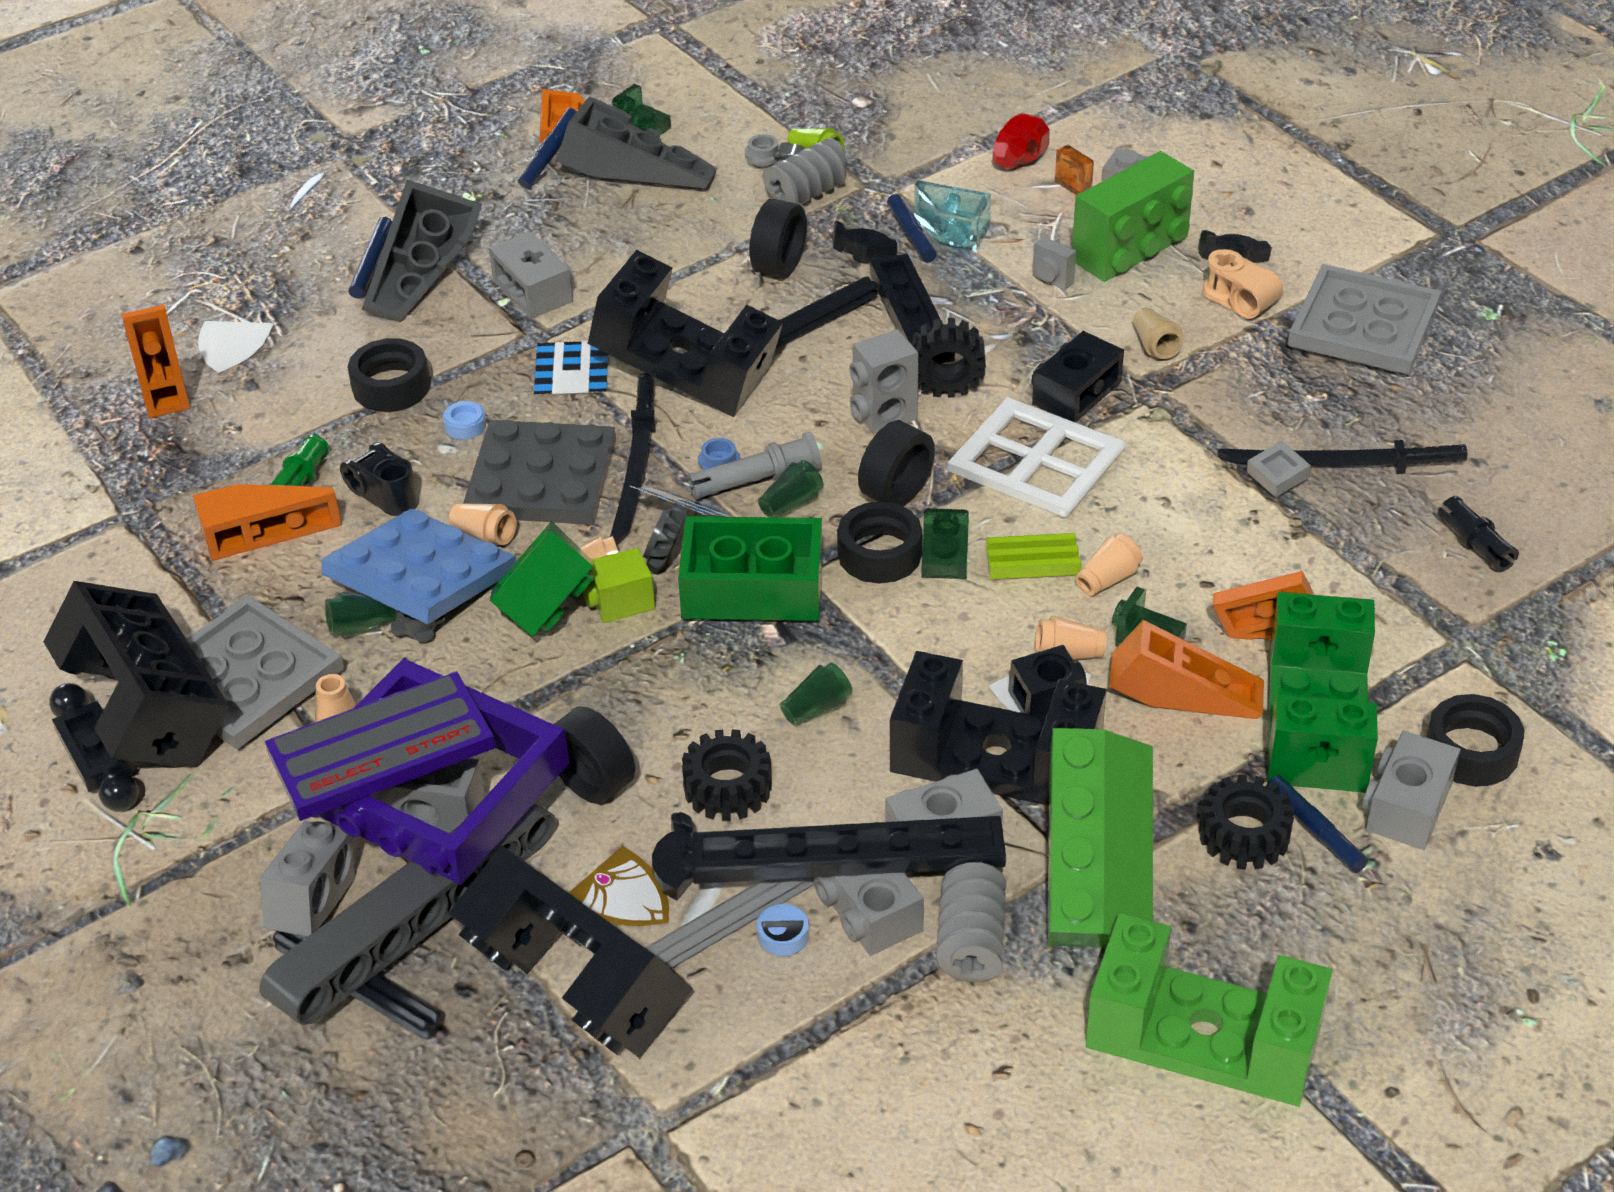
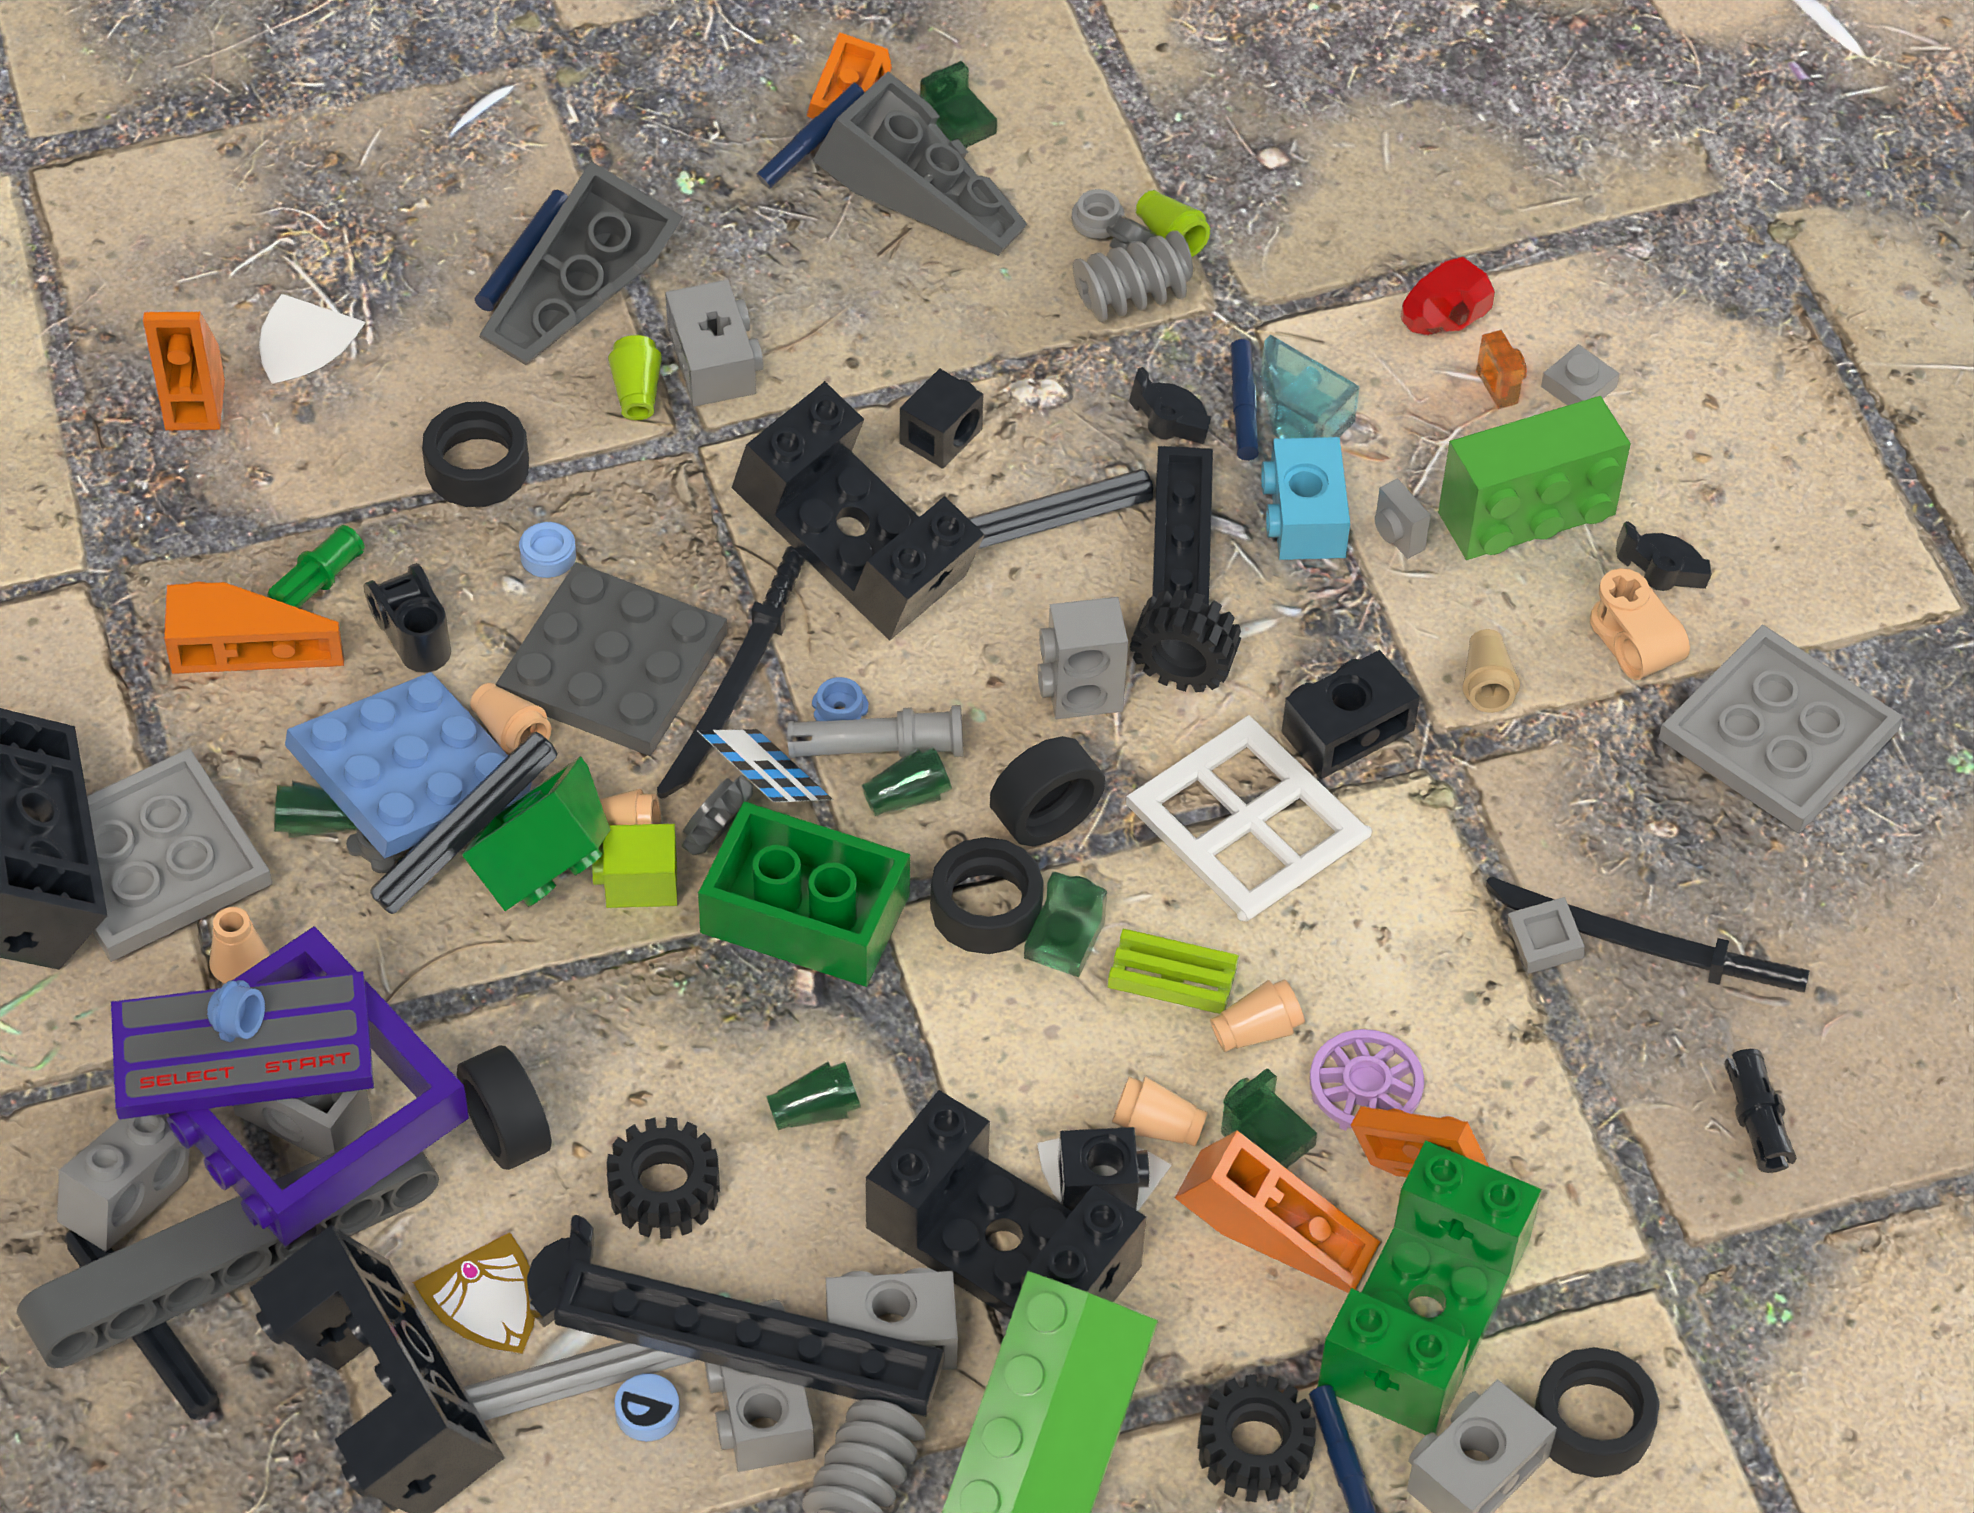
camera: 15 degrees right, 10 degrees up
sticker [534,341,608,395] -> none
black tyre [749,199,807,278] -> none
none -> medium blue plate [207,980,265,1042]
none -> axle [370,731,558,914]
none -> lime cone [608,335,662,420]
none -> black brick [899,368,984,469]
none -> medium azure brick [1261,437,1350,560]
none -> lavender wheel [1310,1029,1424,1131]

